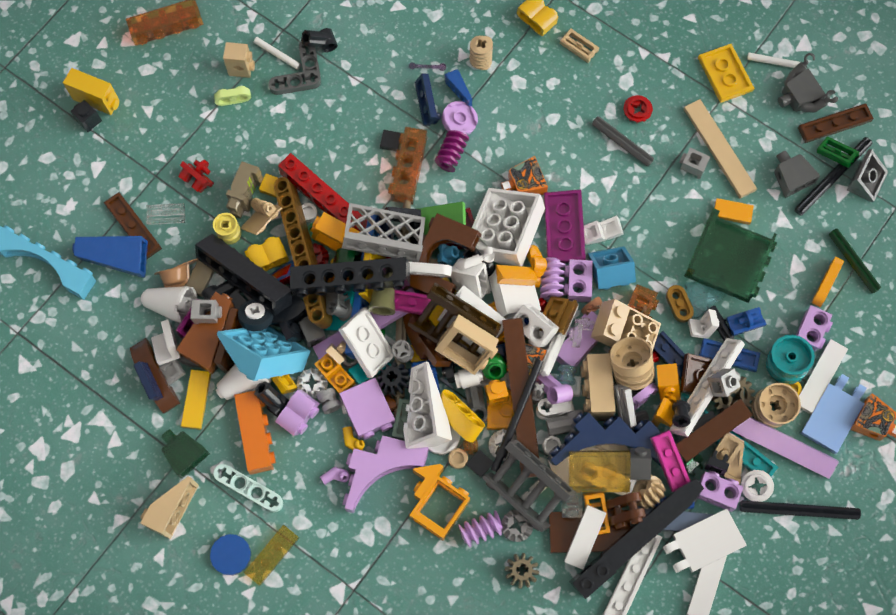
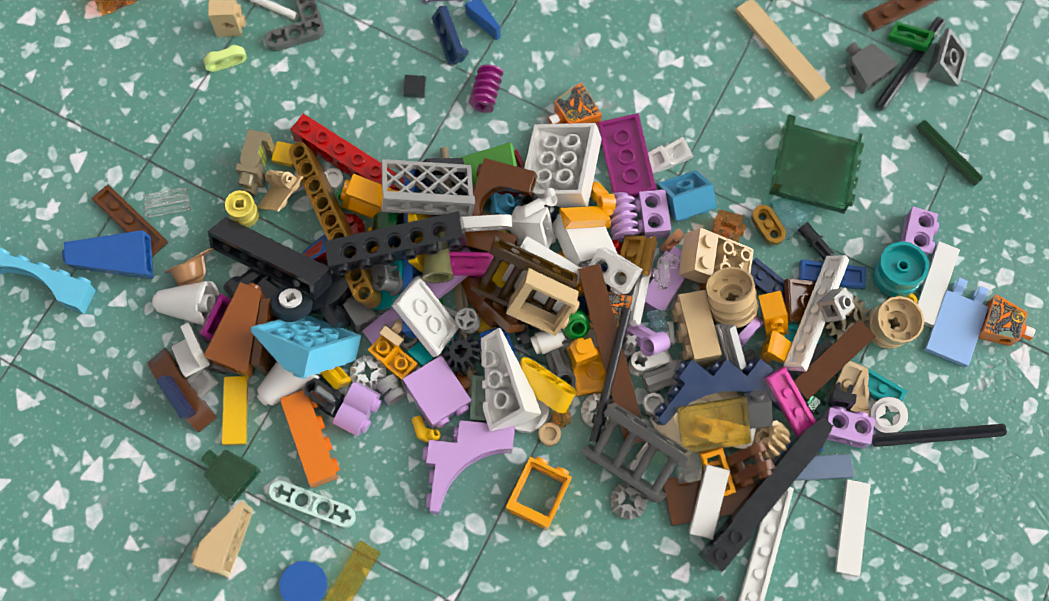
camera: 15 degrees left, 0 degrees up
yellow brick [63,68,120,115] -> none
black brick [70,100,102,132] -> none
red hips [178,160,214,193] -> none
dark tan tile [185,260,214,297] -> none
light grey brick [191,300,222,324] -> none
yellow brick [244,236,290,271] -> none
lavender arm [320,467,350,485] -> none
clear orange brick [388,127,427,205] -> none
light orange slope [412,464,444,501] -> none
lavender tile [441,101,478,135] -> none
lavender piece [458,510,503,547] -> none
black tile [466,450,493,478] -> none
dark tan gear [504,553,539,589] -> none
dark grey axle [592,116,654,166] -> none
red gear [623,95,653,123] -> none
white tile [663,509,747,573] -> none
black bush [672,400,691,427] -> none
light grey brick [679,148,710,179] -> none
white bracket [688,309,719,339] -> none
light orange tile [713,198,754,225] -> none
blue hips [726,307,767,336] -> none
lavender tile [731,417,839,479] -> none
light orange beam [811,256,844,307] -> none

